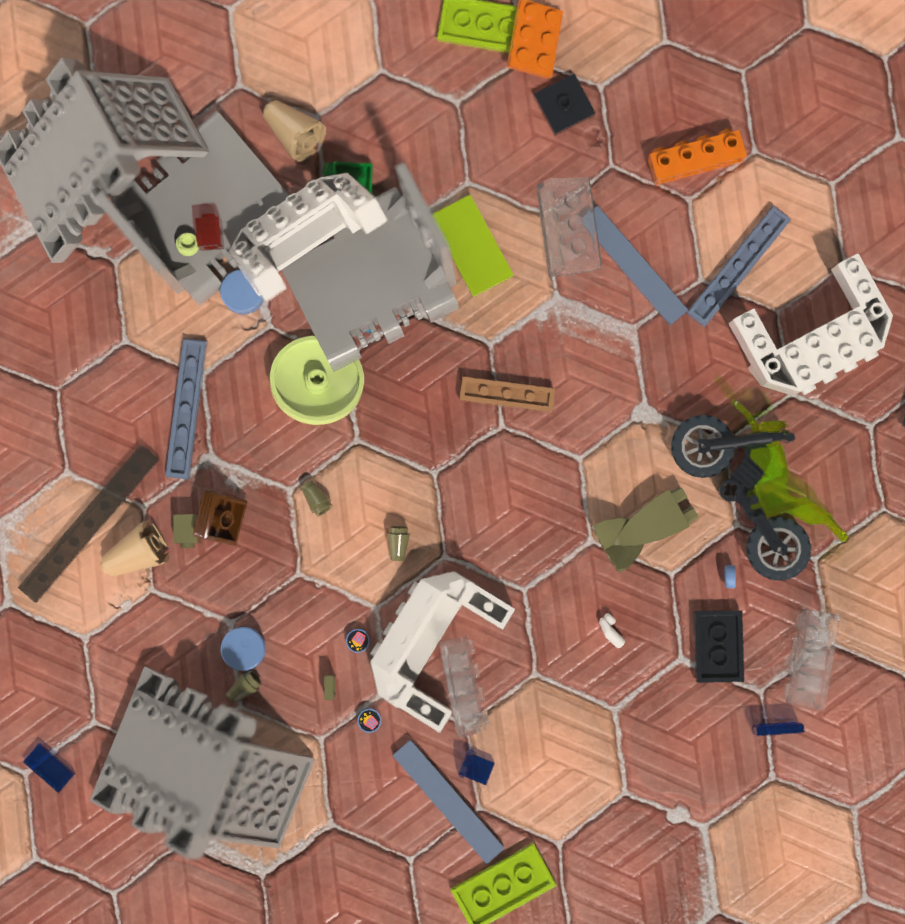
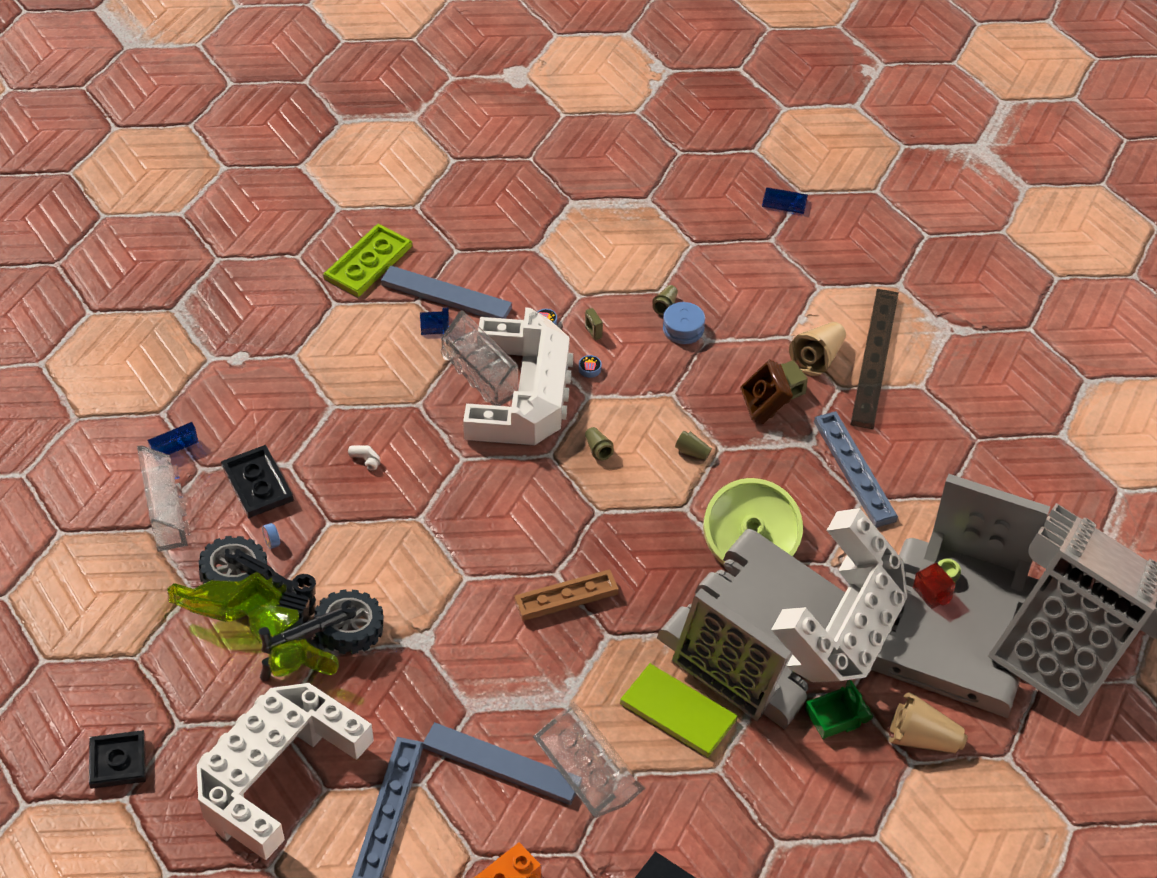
camera: 150 degrees right, 35 degrees down
light grey bracket [89,666,315,859] -> none
olive hips [592,487,698,573] -> none

